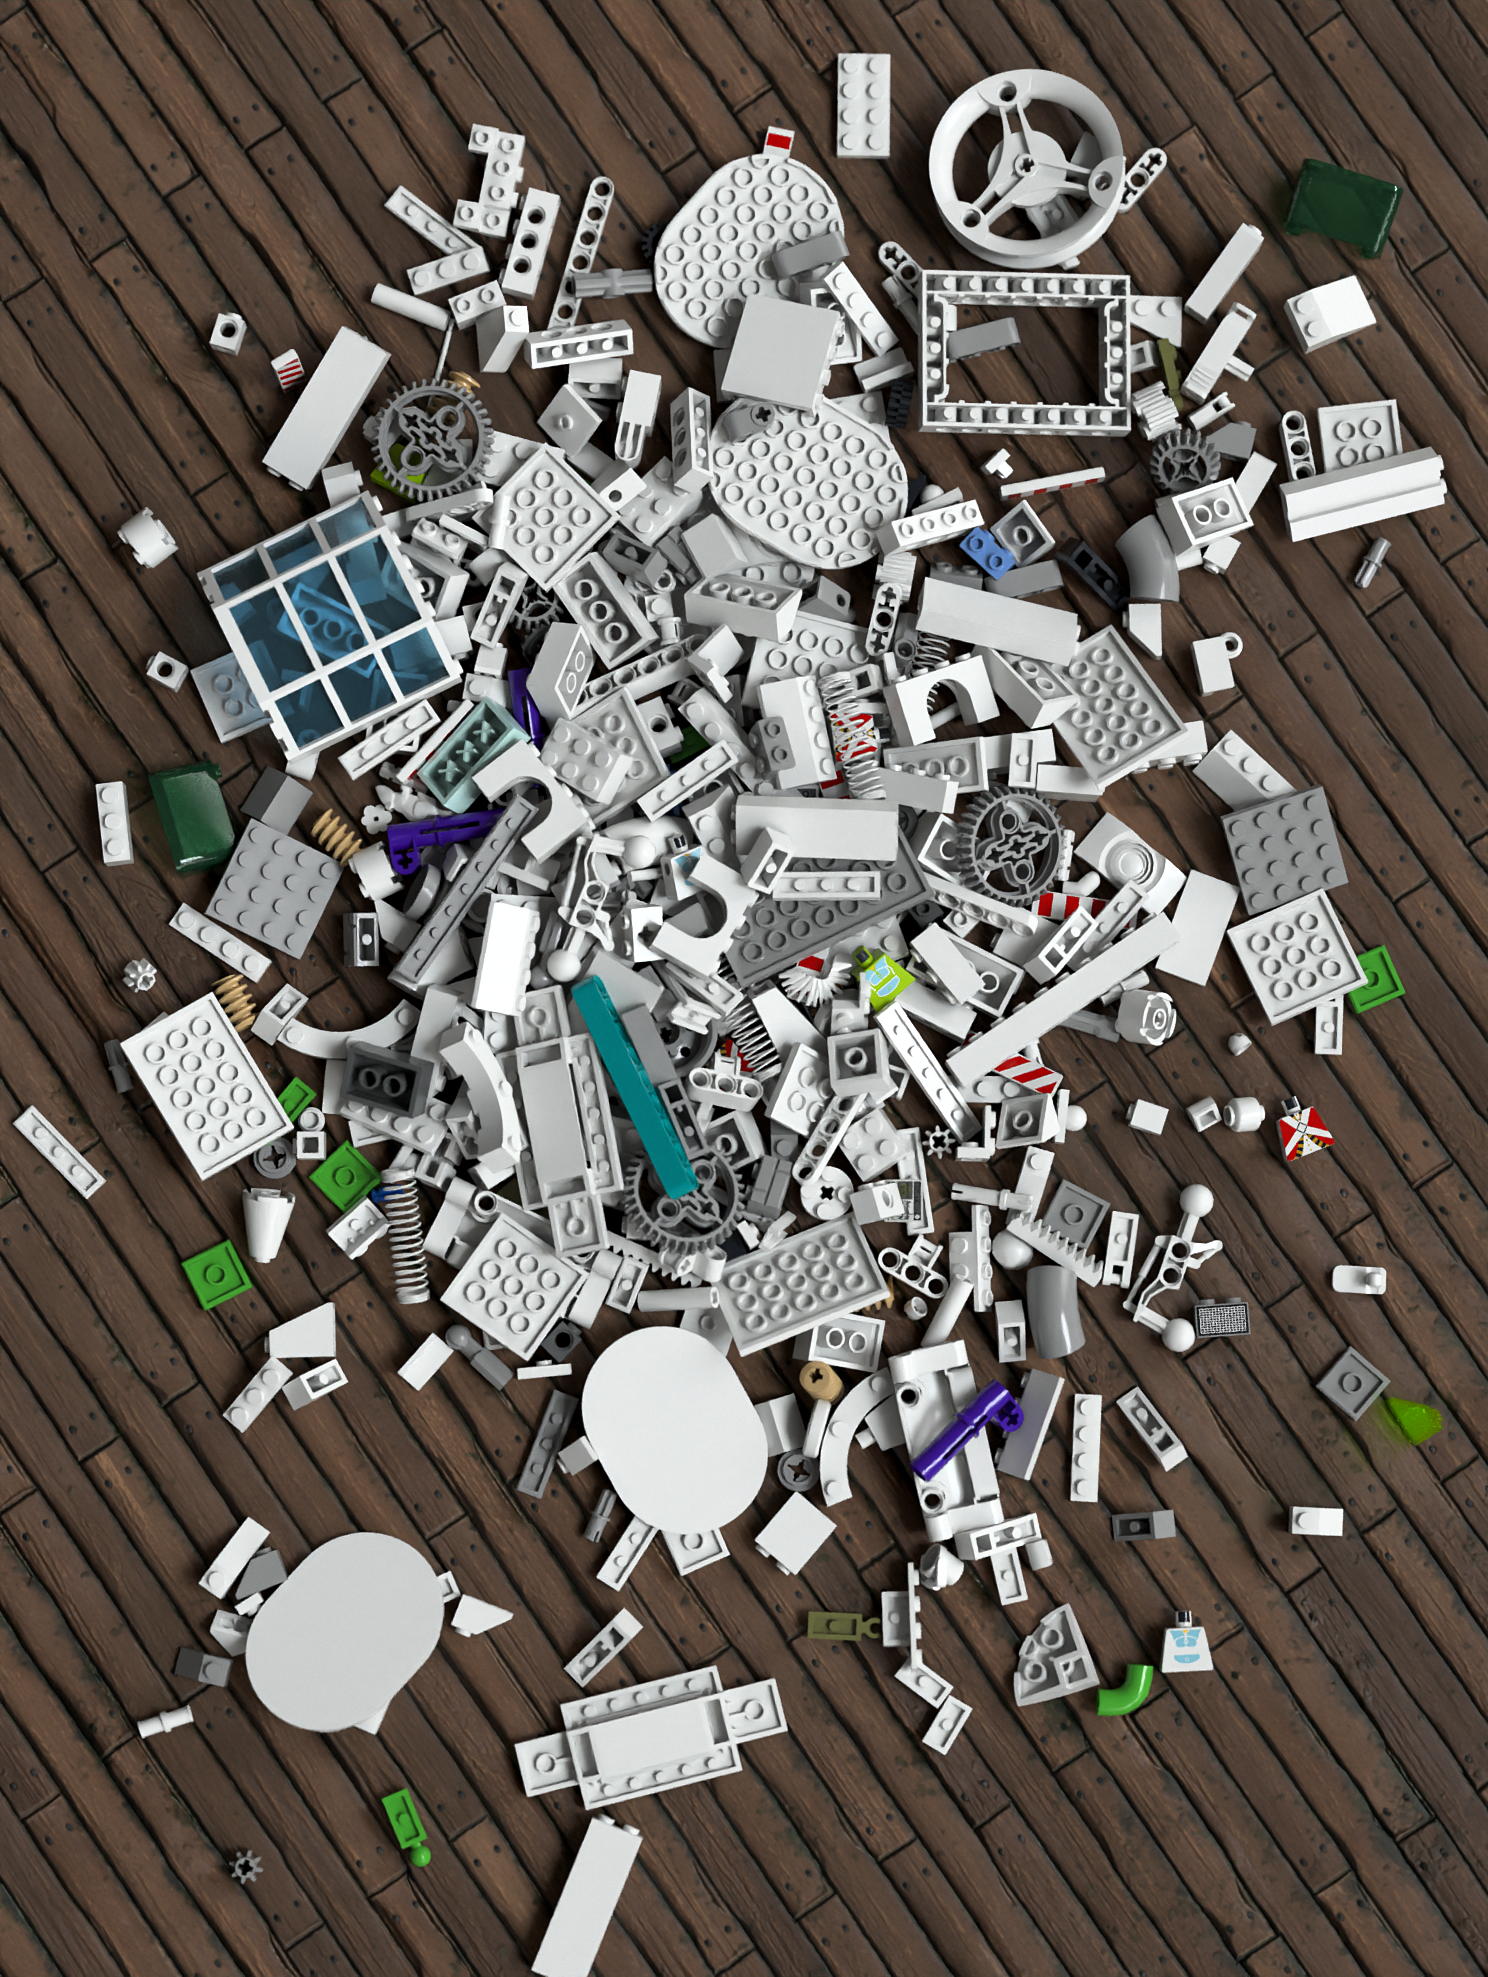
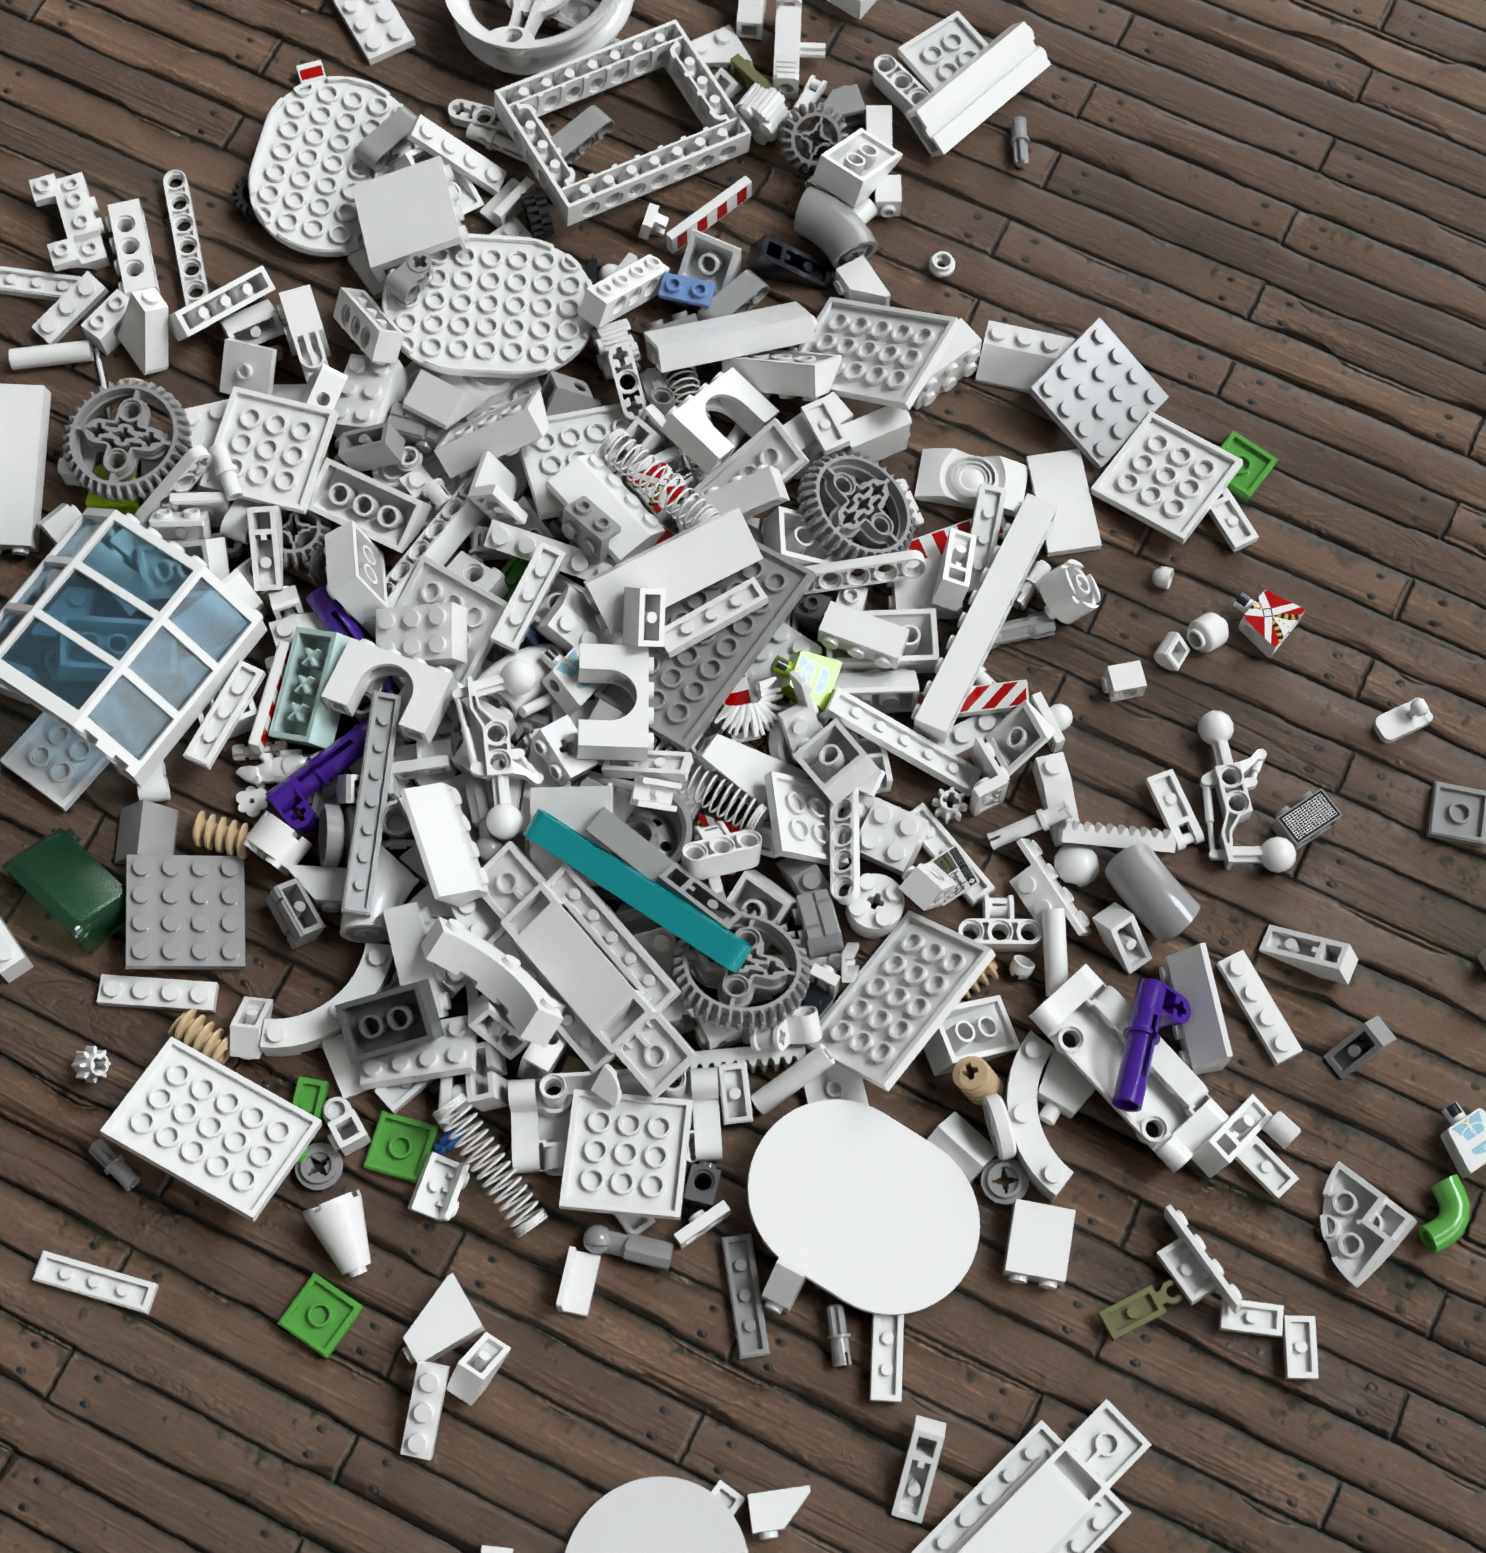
camera: 25 degrees left, 15 degrees down
light grey piece [571,269,653,299] -> none
white tile [661,1528,730,1576] -> none
white piece [920,1543,964,1590] -> none
light grey tile [1041,1179,1110,1251] -> none
white arm [1062,871,1100,897] -> none
white panel [1190,636,1234,697] -> none
none -> white tile [591,1064,622,1107]

